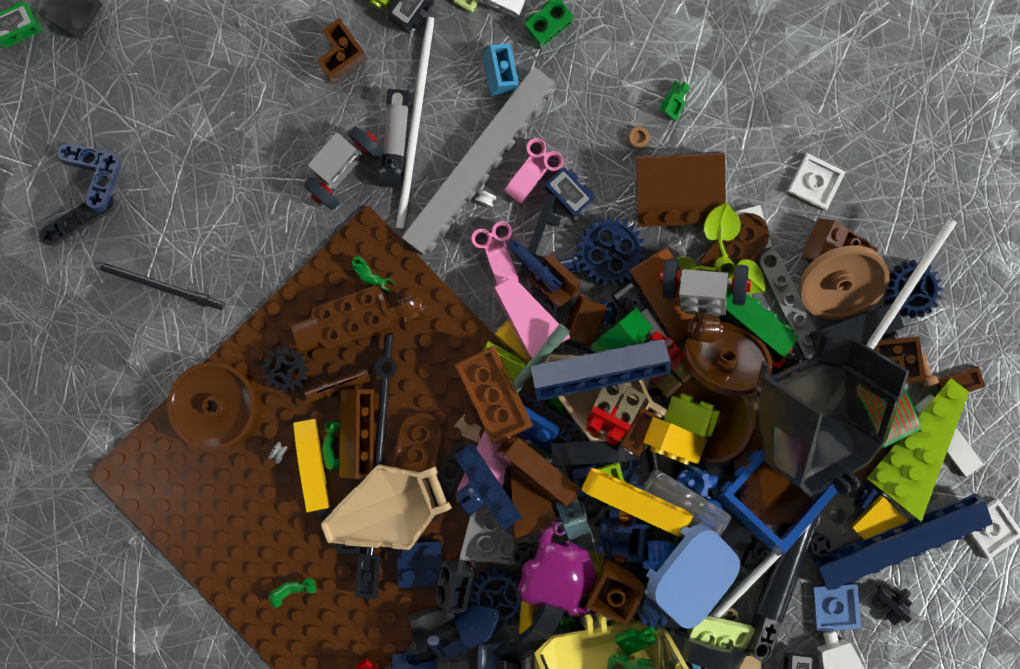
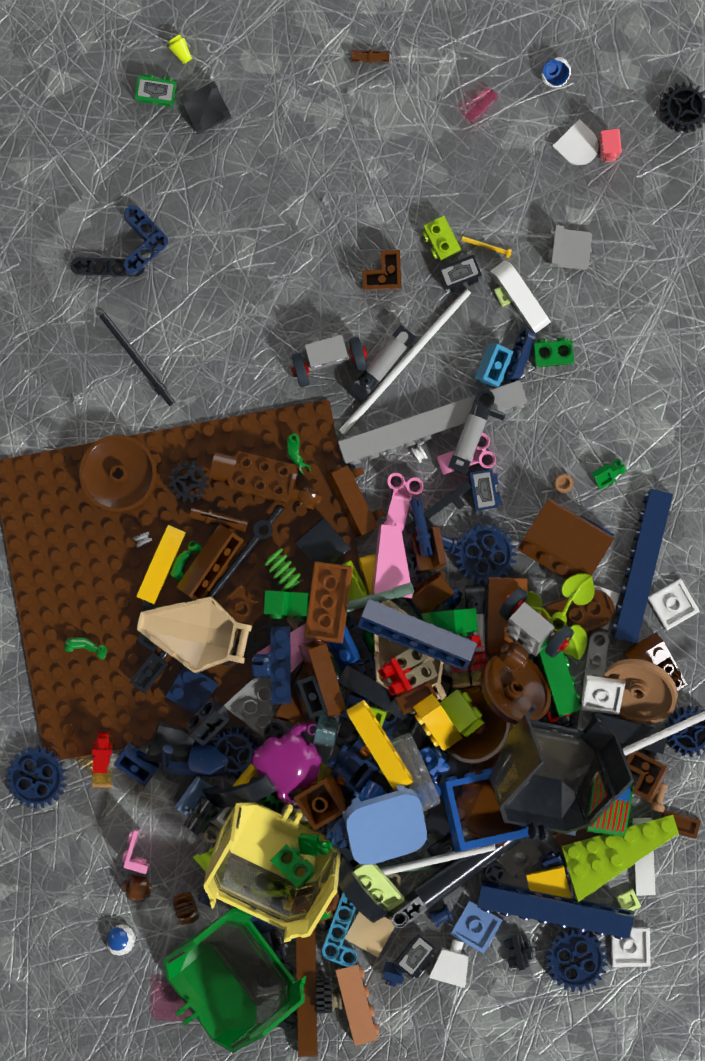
camera: 30 degrees right, 0 degrees up
none -> bright green piece [264,548,303,592]
none -> green brick [264,591,310,620]
none -> black brick [292,675,328,721]
none -> black slope [295,517,350,564]
none -> reddish brown brick [326,465,385,537]
none -> dark blue bush [429,904,453,928]
none -> piece [448,389,506,475]
none -> dark blue beam [504,328,536,382]
none -> dark blue gear [545,929,608,992]
none -> white tile [581,675,625,715]
none -> dark blue brick [611,489,673,644]
none -> yellowish green tile [615,889,641,911]

